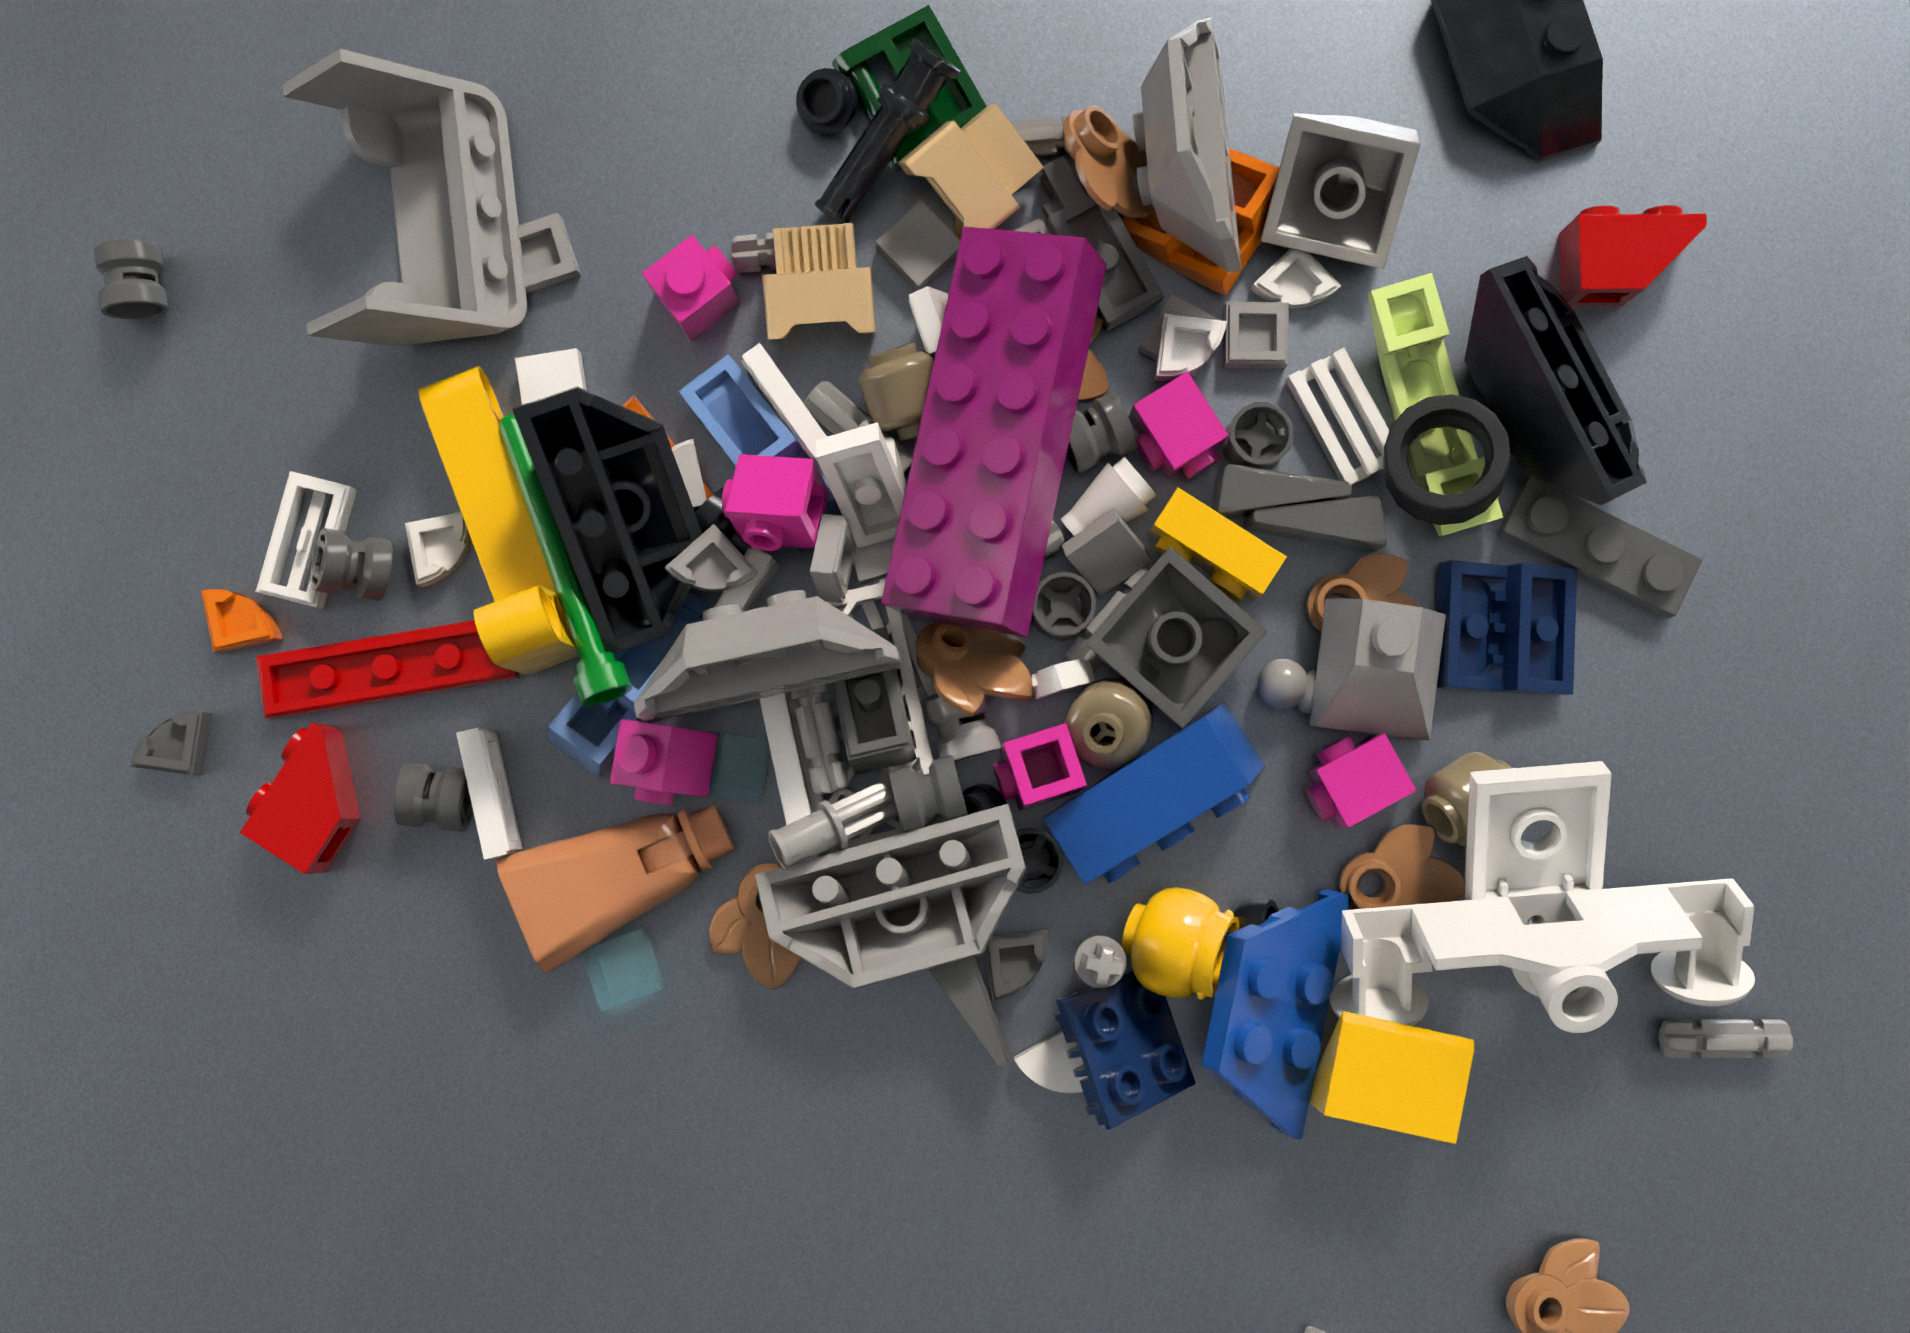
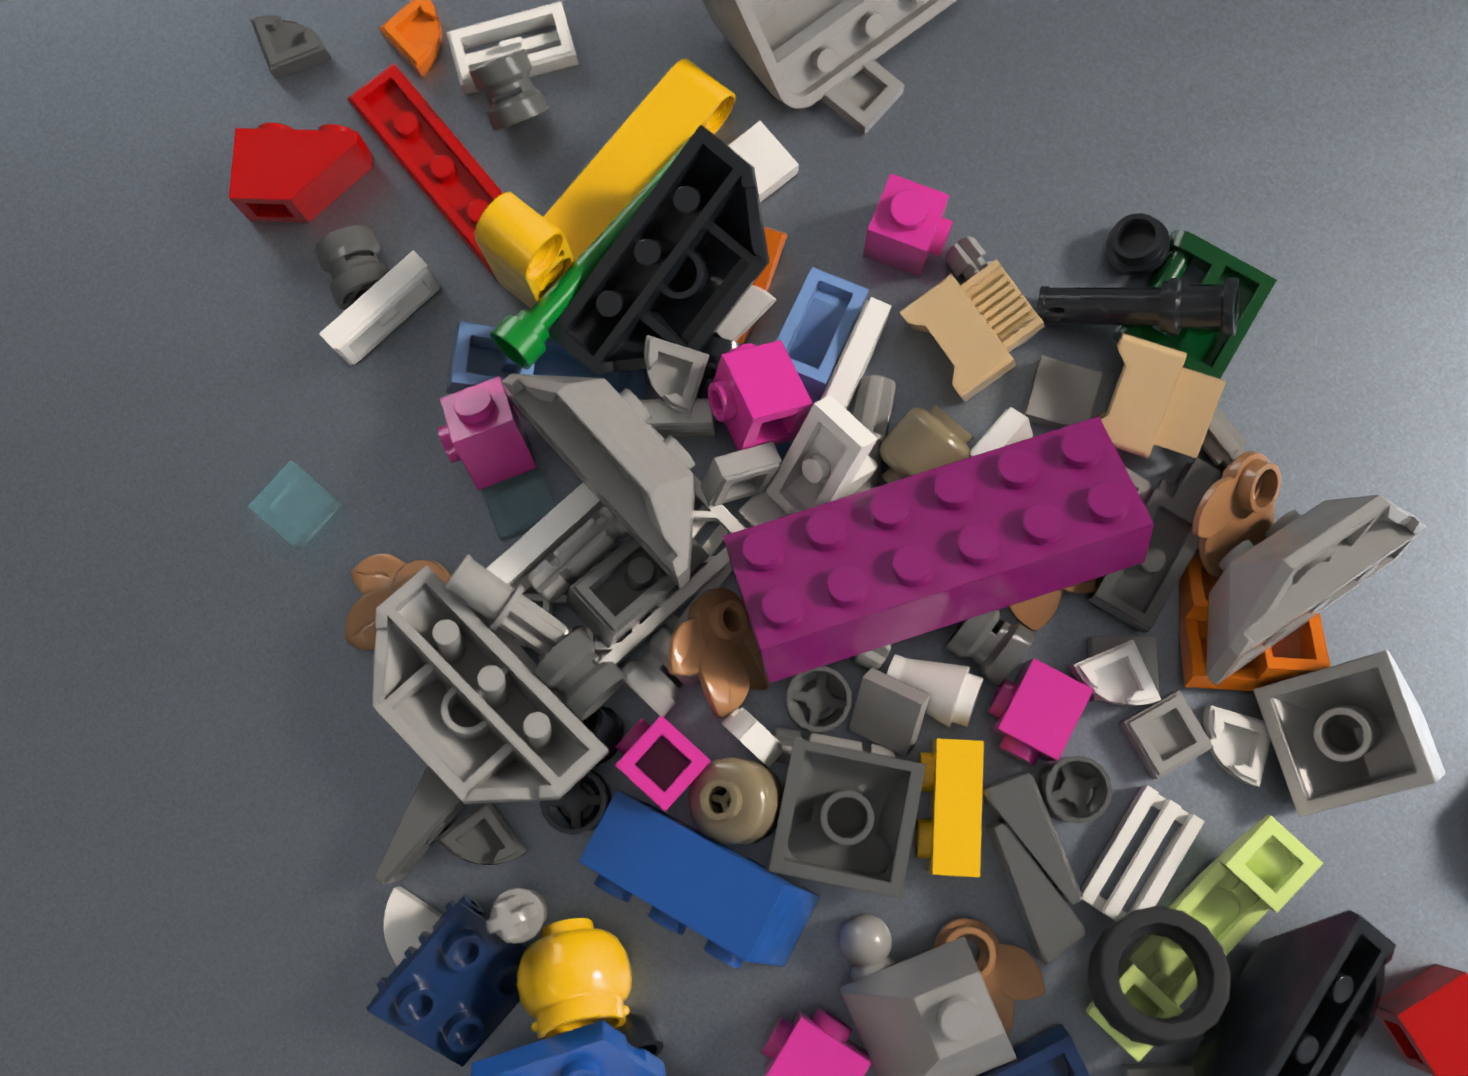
camera: 65 degrees right, 5 degrees down
white tile [405,512,472,587] -> none
nougat piece [496,804,735,974] -> none

